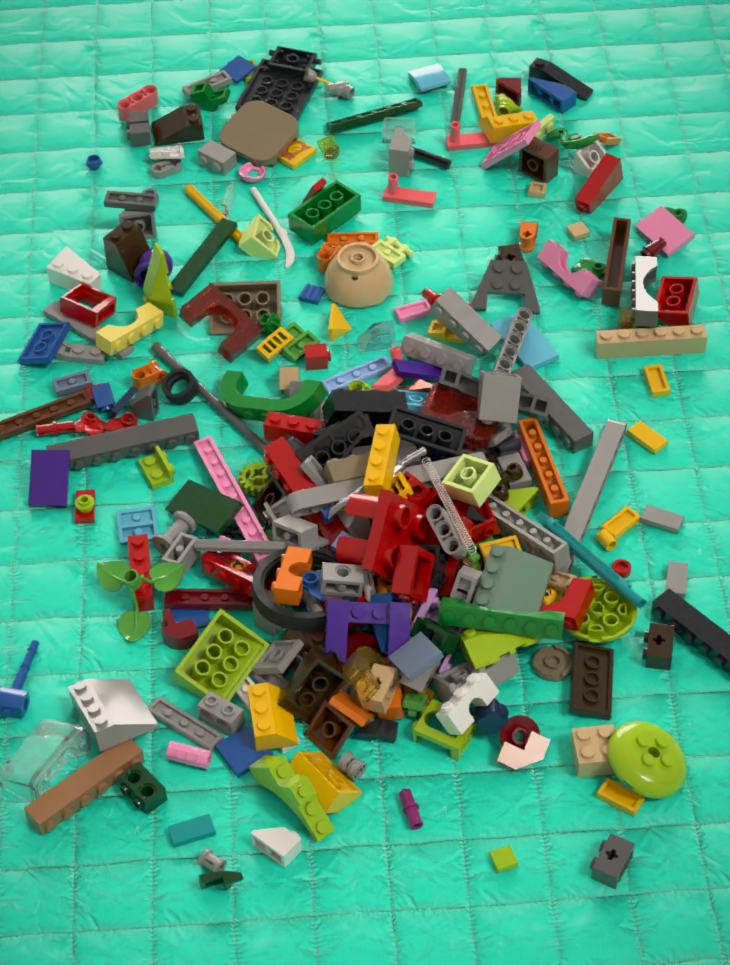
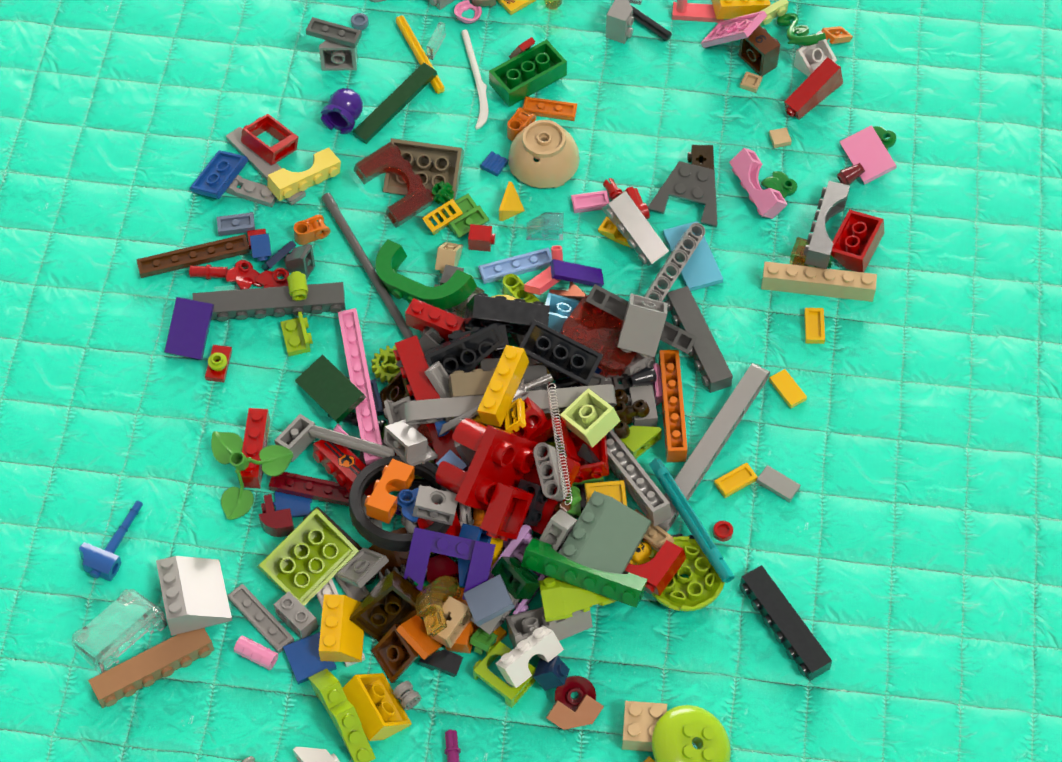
camera: 10 degrees right, 10 degrees up
white wedge [46,246,102,291] -> none
dark brown slope [103,219,150,283] -> none
medium azure slope [116,505,158,544] -> none
dark green brick [119,762,167,815] -> none
lime wedge [142,243,177,318] -> none
light grey piece [152,511,197,555] -> none
black tyre [162,368,199,405] -> none
teal tile [168,814,216,848] -> none
yellowish green slope [238,214,280,259] -> none
yellowish green plate [372,235,414,269] -> none
coral piece [383,173,436,209] -> none
light grey brick [401,333,477,375] -> none
orange piece [519,221,538,252] -> none
dark tan tile [533,645,572,682] -> none
dark brown tile [569,641,614,720] -> none
yellow hinge [596,529,617,551] -> none
reddish brown brick [601,217,631,306] -> none
dark brown brick [642,623,674,670] -> none
light grey tile [666,561,688,598] -> none
none -> lime brick [287,271,308,301]

